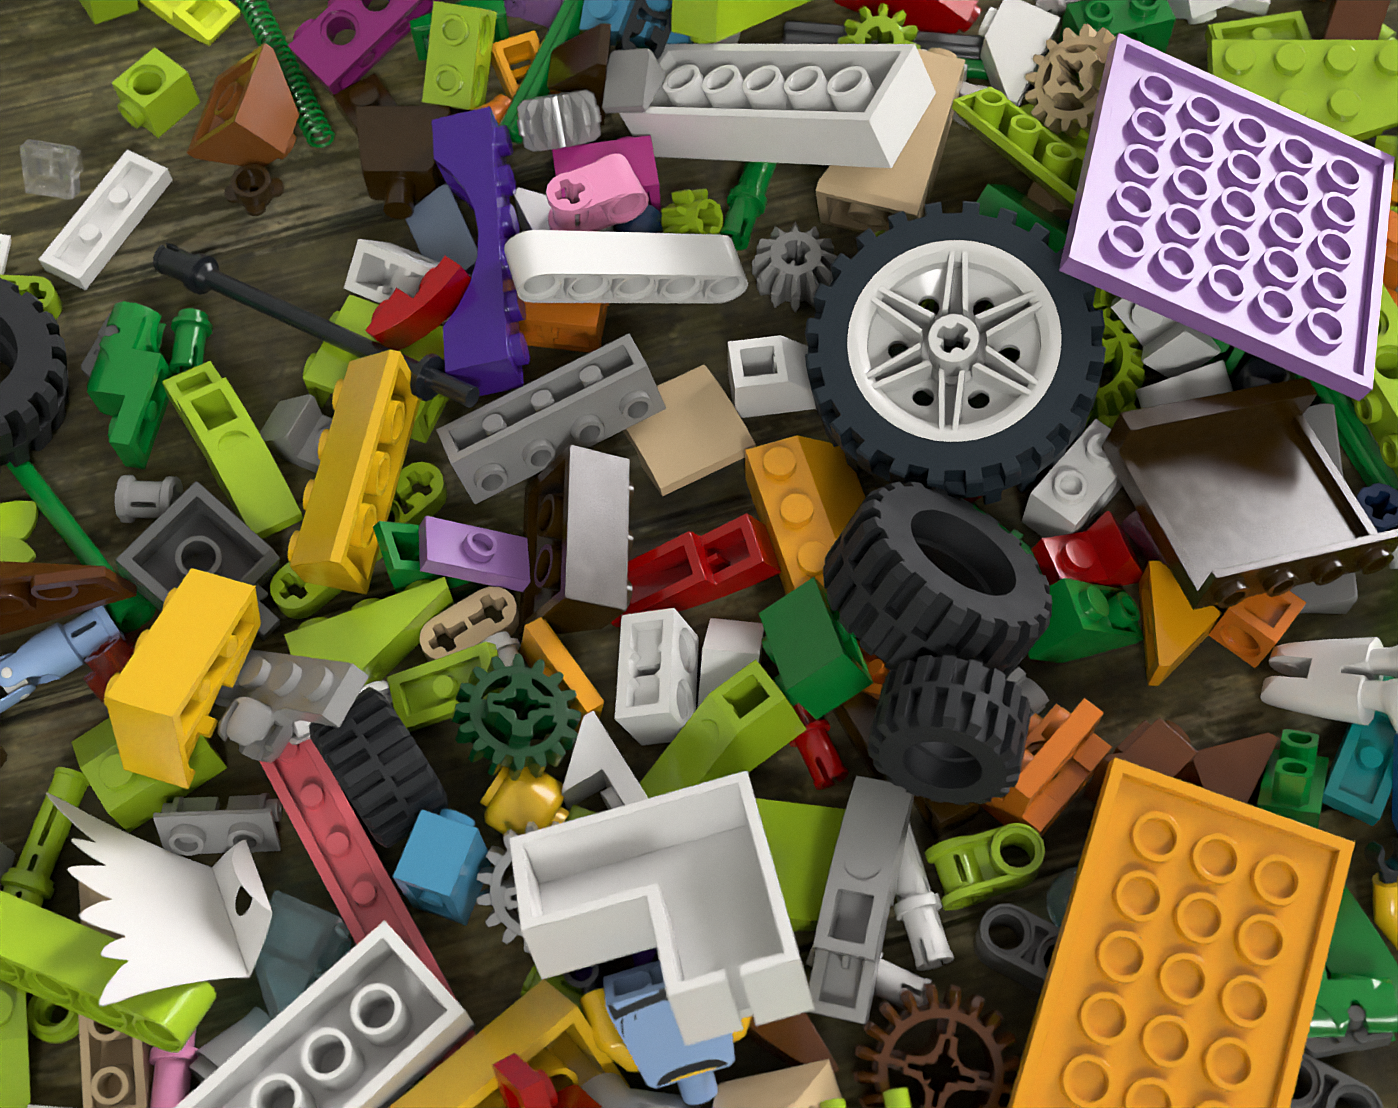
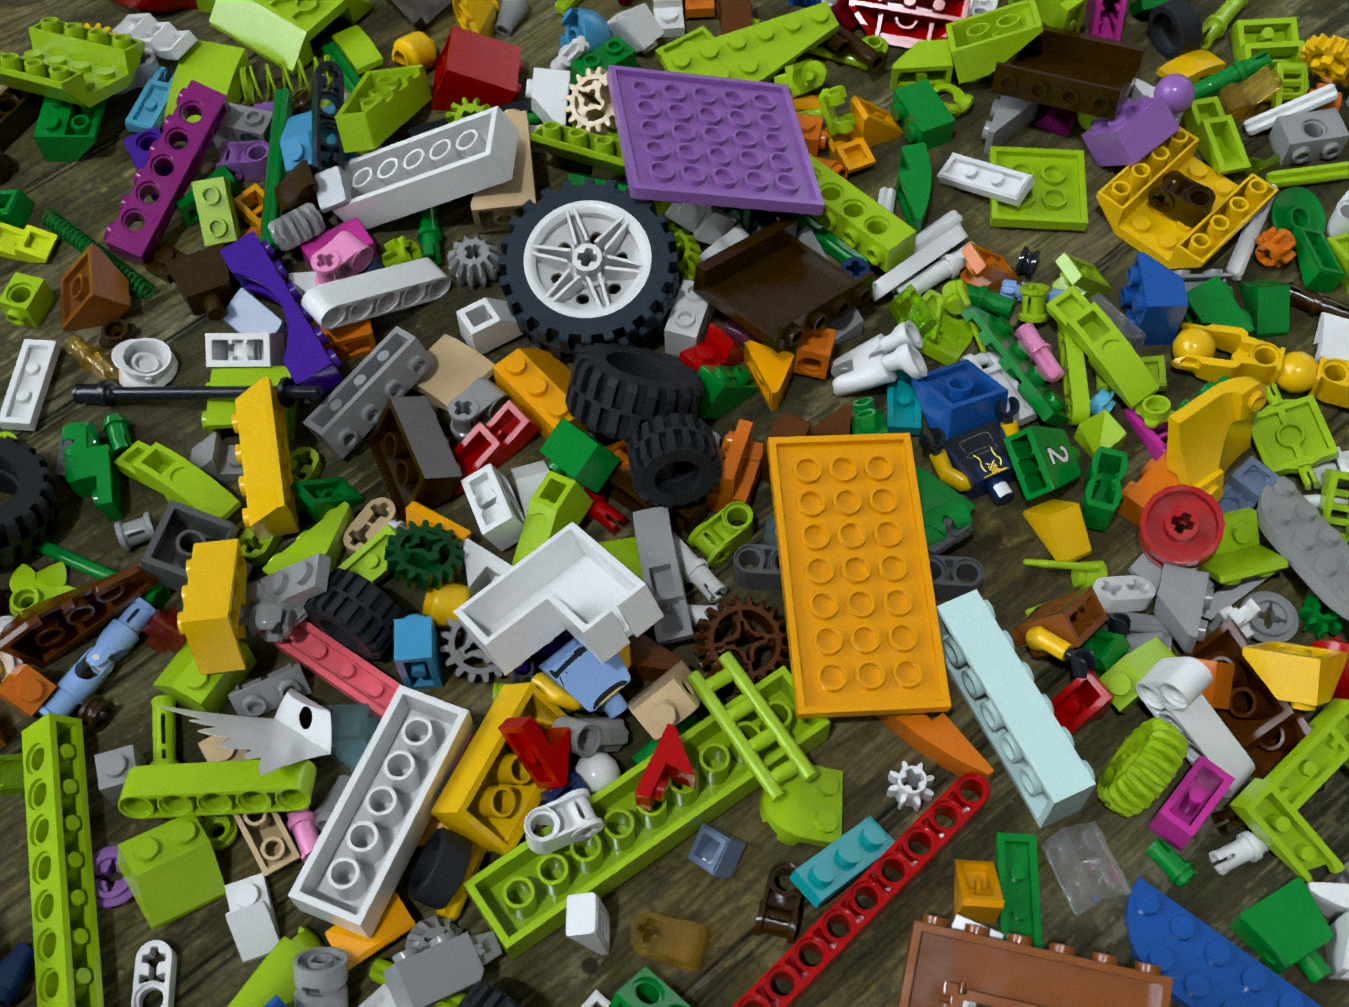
camera: 25 degrees left, 5 degrees down
red slope [365,256,471,351] -> none
medium lavender plate [419,516,531,592] -> none
none -> clear yellow axle [64,335,119,381]
none -> white piece [111,338,178,387]
none -> light grey piece [448,376,511,440]

